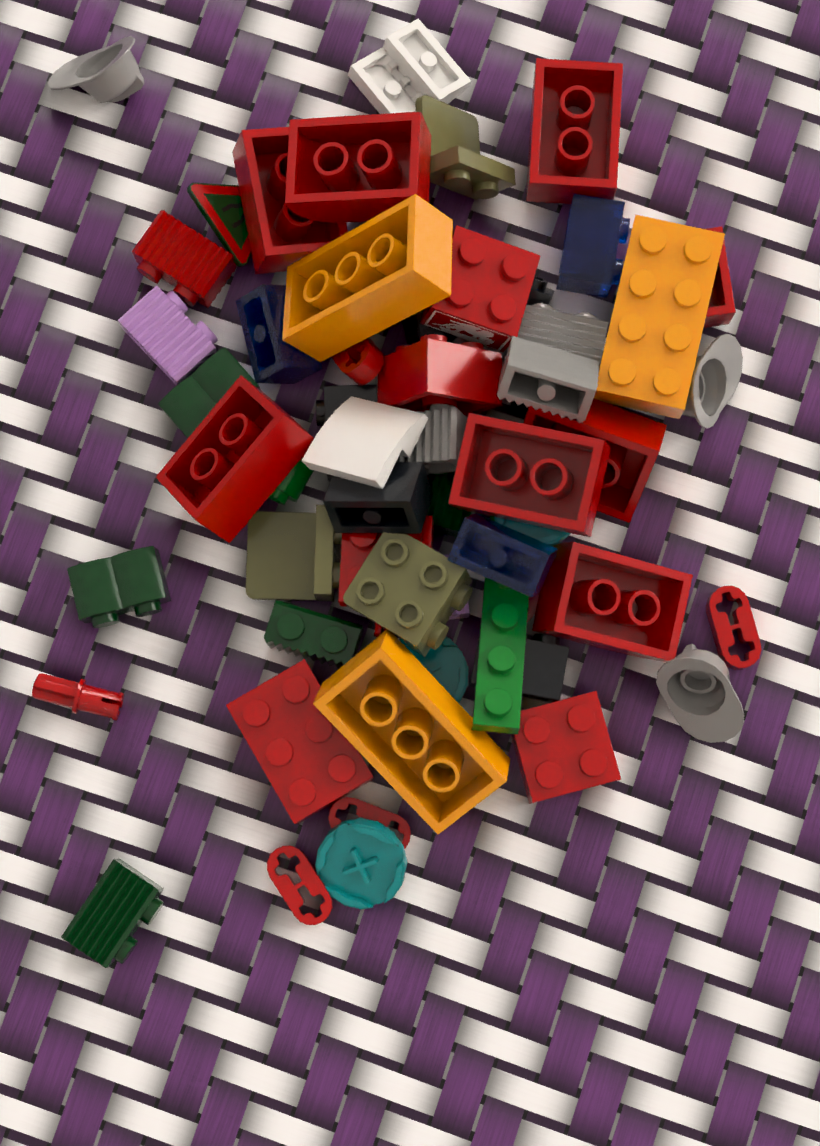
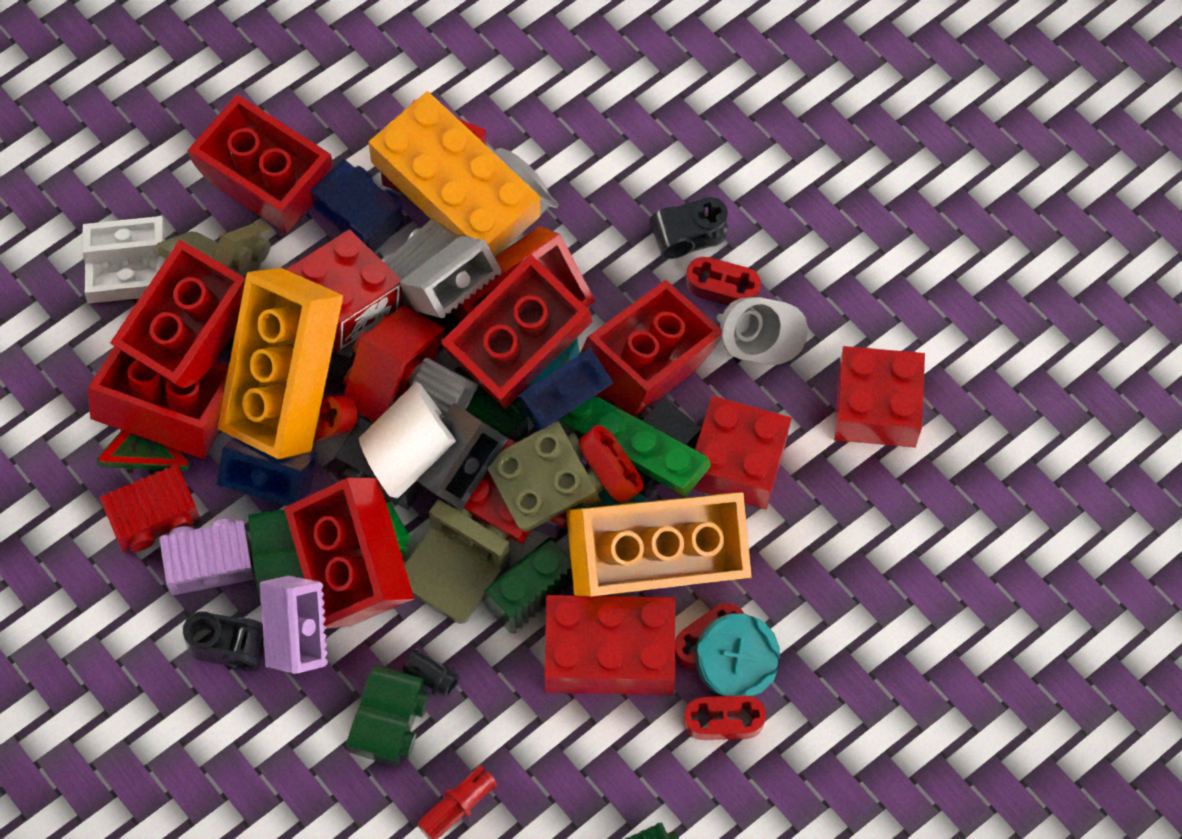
camera: 60 degrees left, 15 degrees down
none -> black piece [182,611,263,671]
none -> lavender brick [260,576,328,674]
none -> black pin [402,649,460,698]
none -> red beam [578,425,644,503]
none -> black piece [649,197,728,259]
none -> red brick [834,346,925,448]

